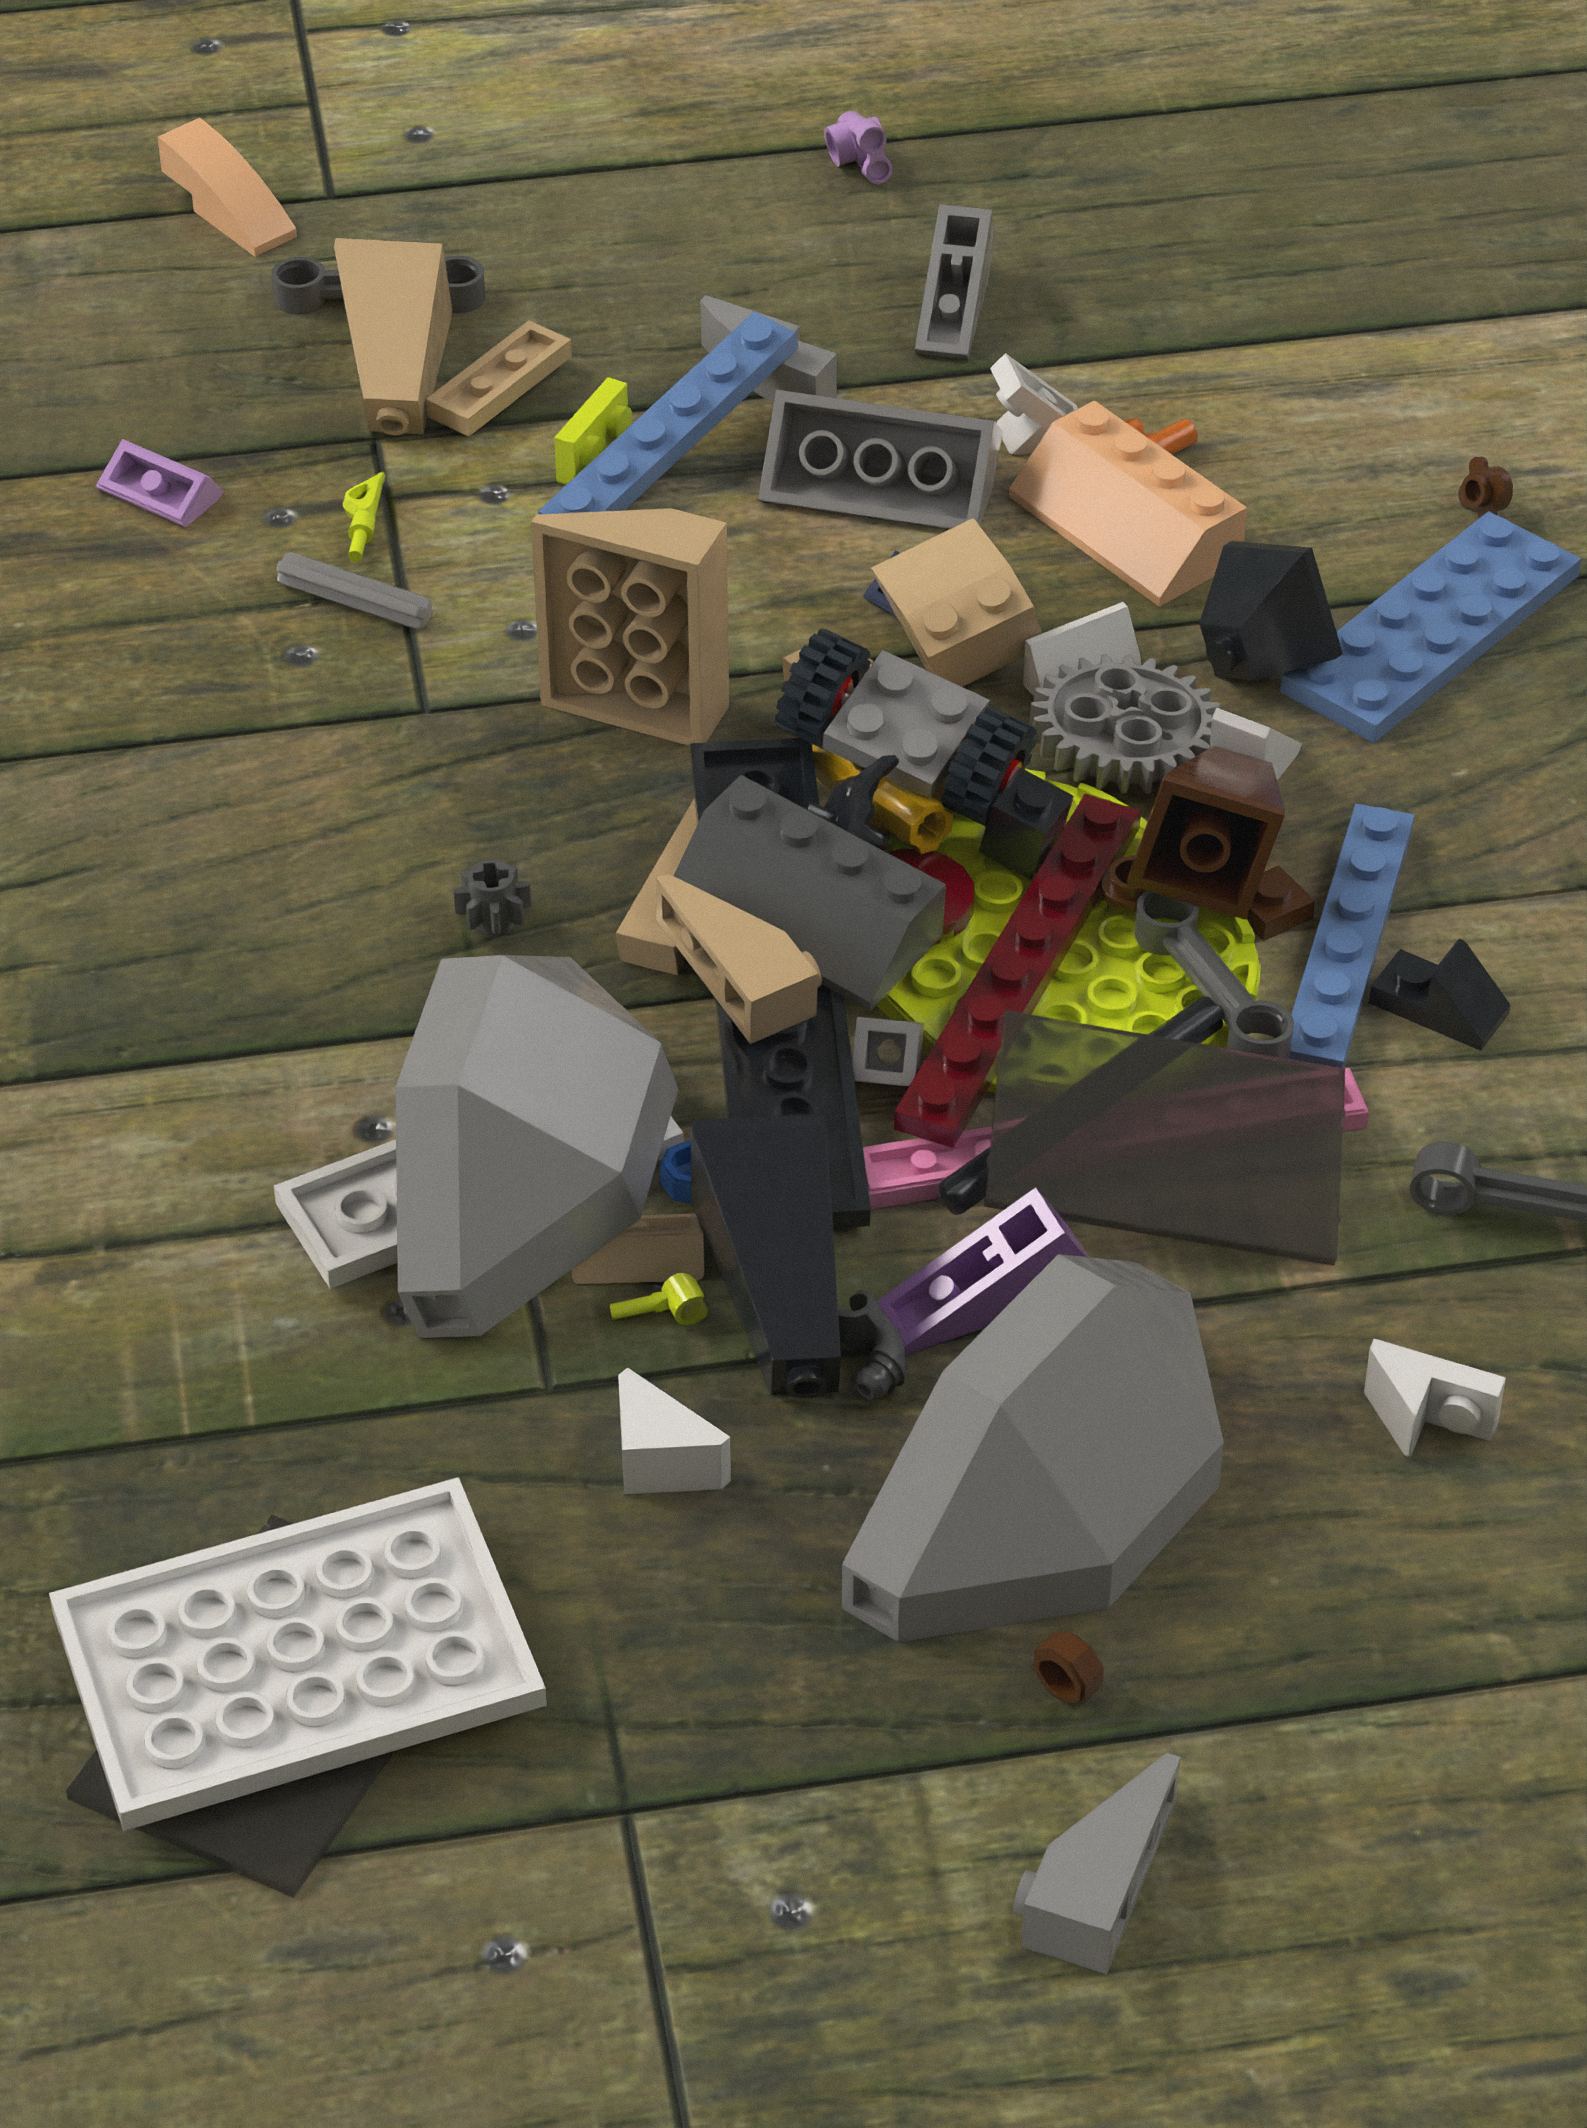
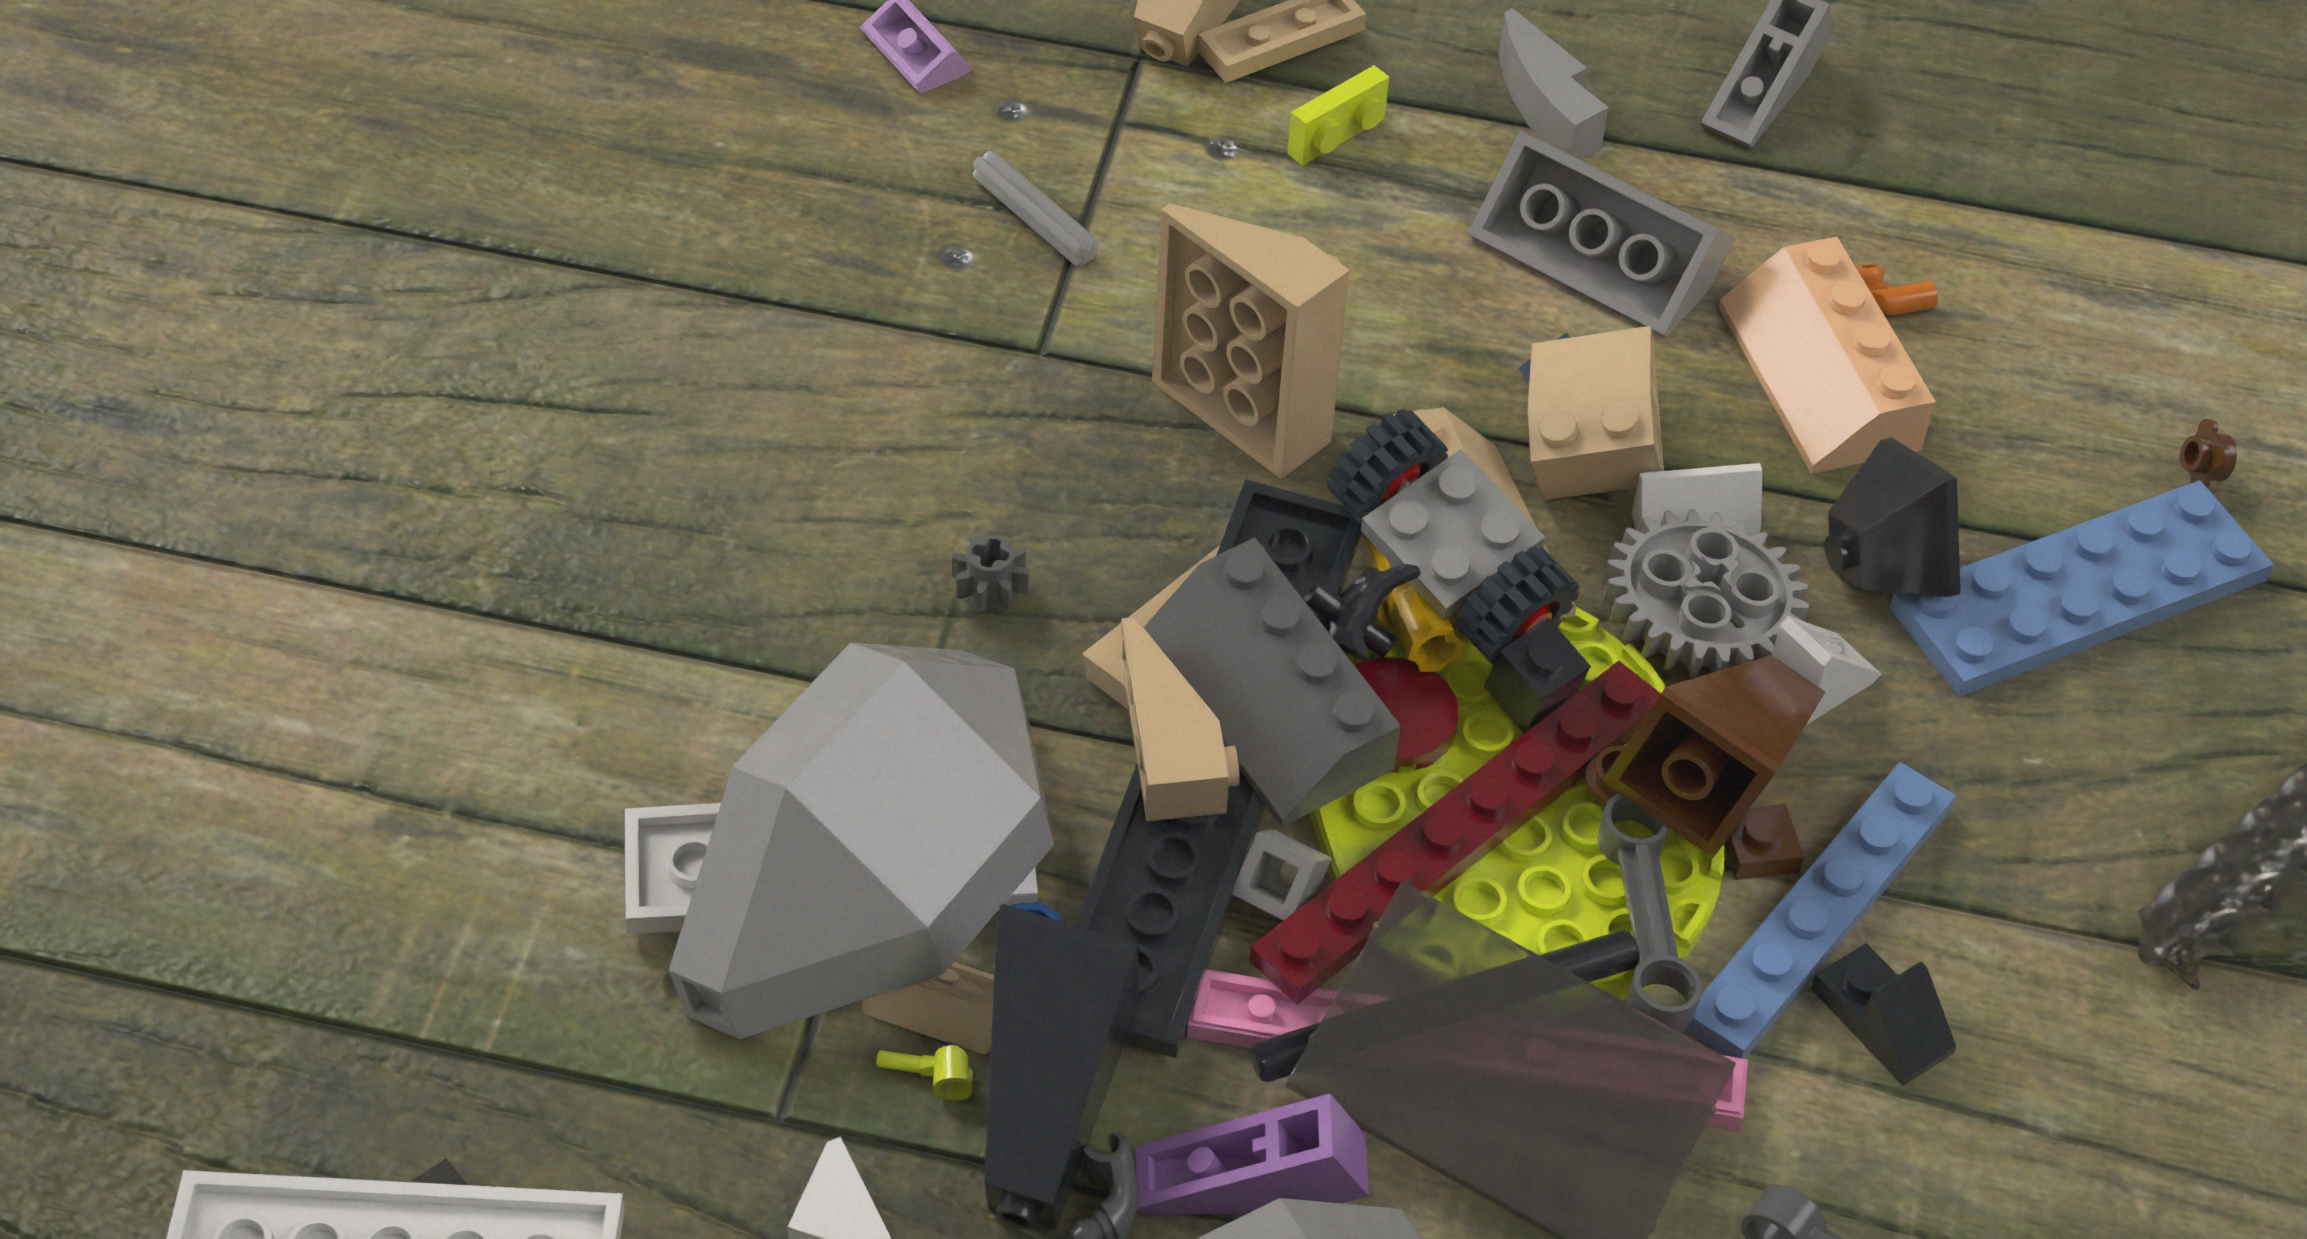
camera: 20 degrees right, 5 degrees up
neon yellow hand [343,472,386,562] -> none
medium blue plate [538,311,798,514] -> none
white slope [990,353,1078,455] -> none

